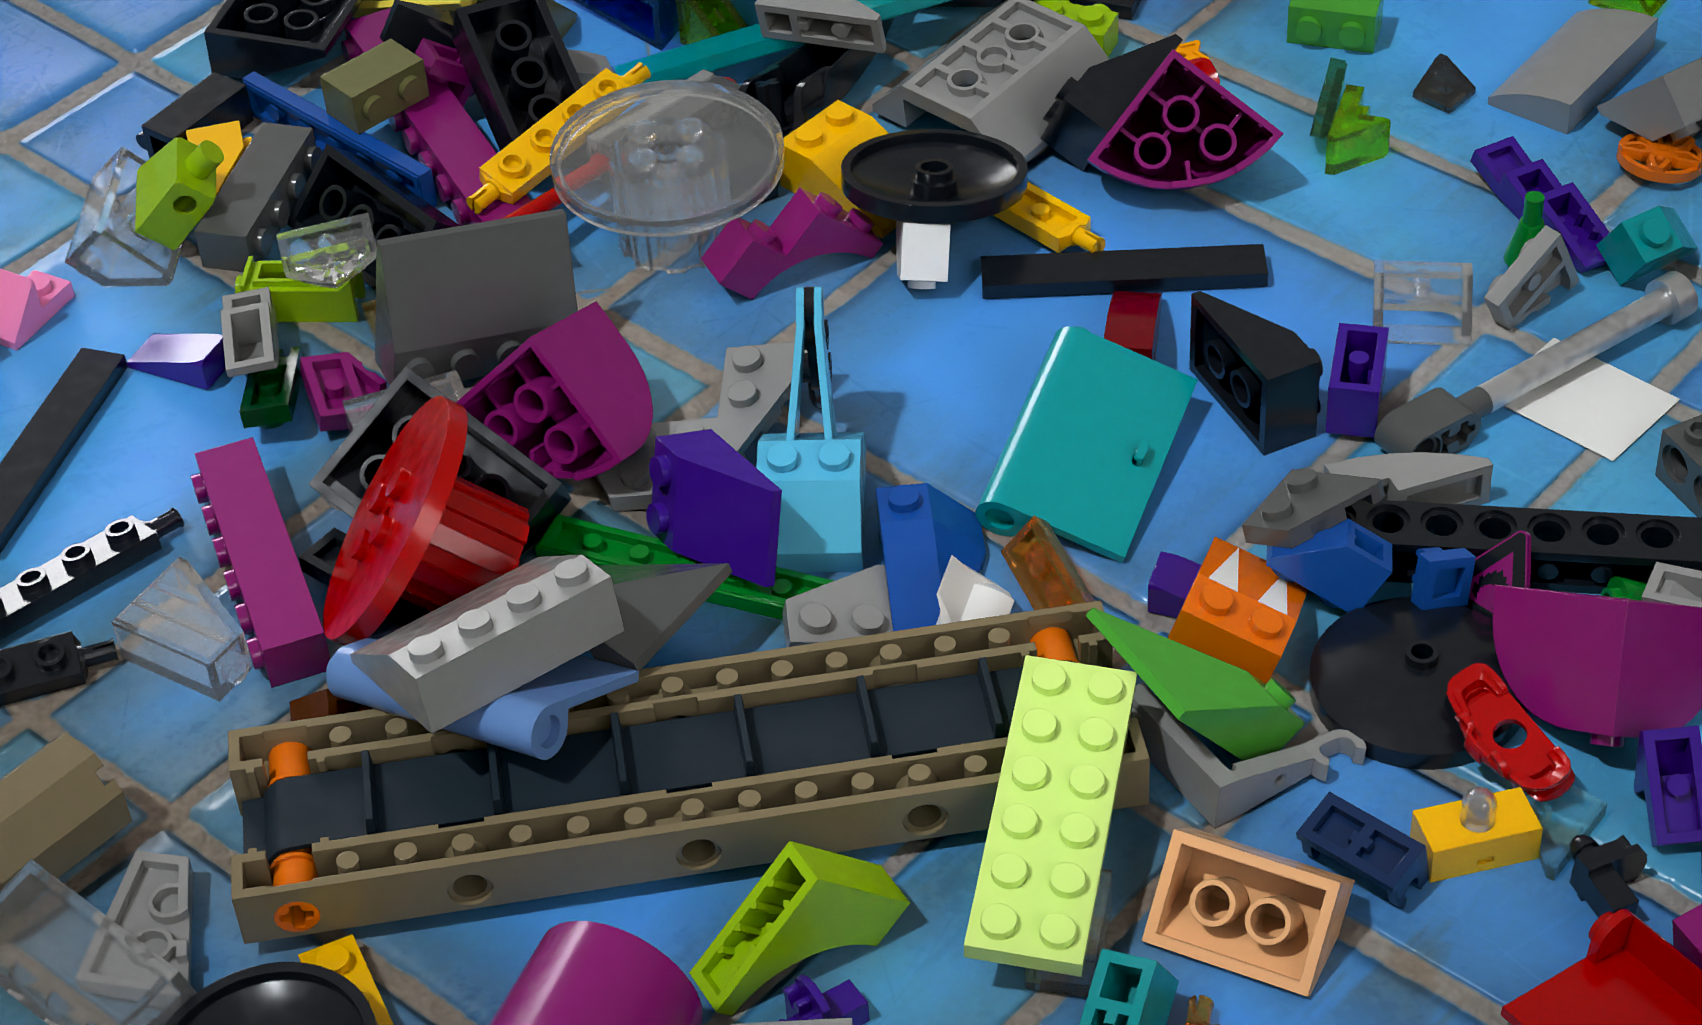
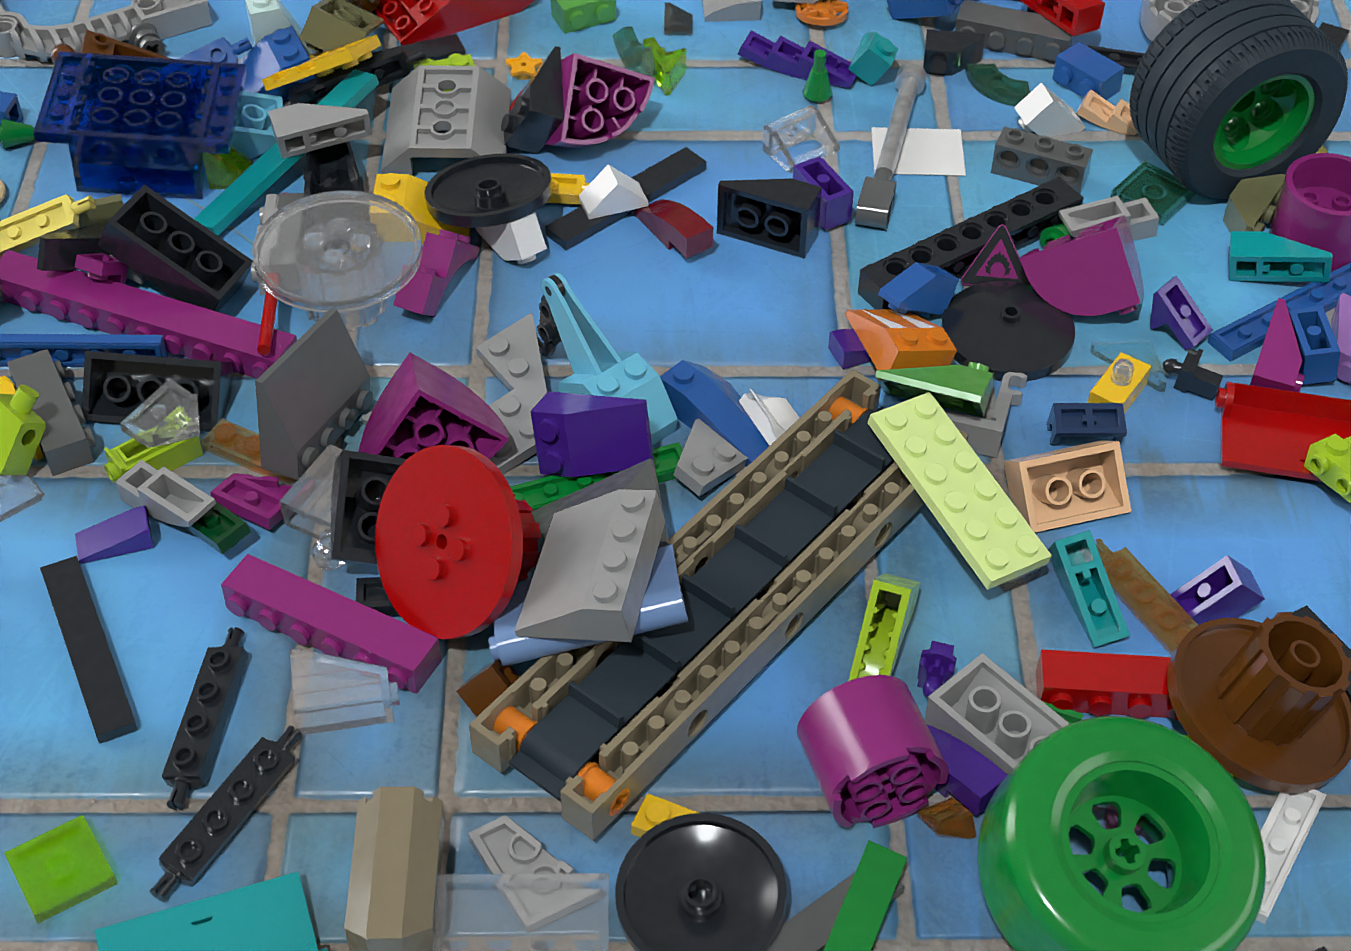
camera: 45 degrees left, 5 degrees up
olive brick [320,38,429,135] -> none
yellow plate [466,62,651,214] -> none
teal door [975,326,1198,563] -> none
clear orange plate [1001,515,1095,610] -> none
dark grey wing [1242,468,1385,548] -> none
light grey slope [1324,452,1493,505] -> none
blue tile [1411,547,1476,610] -> none
red piece [1446,663,1575,802] -> none
light grey wing [1484,225,1580,330] -> none
none -> white slope [579,165,648,219]

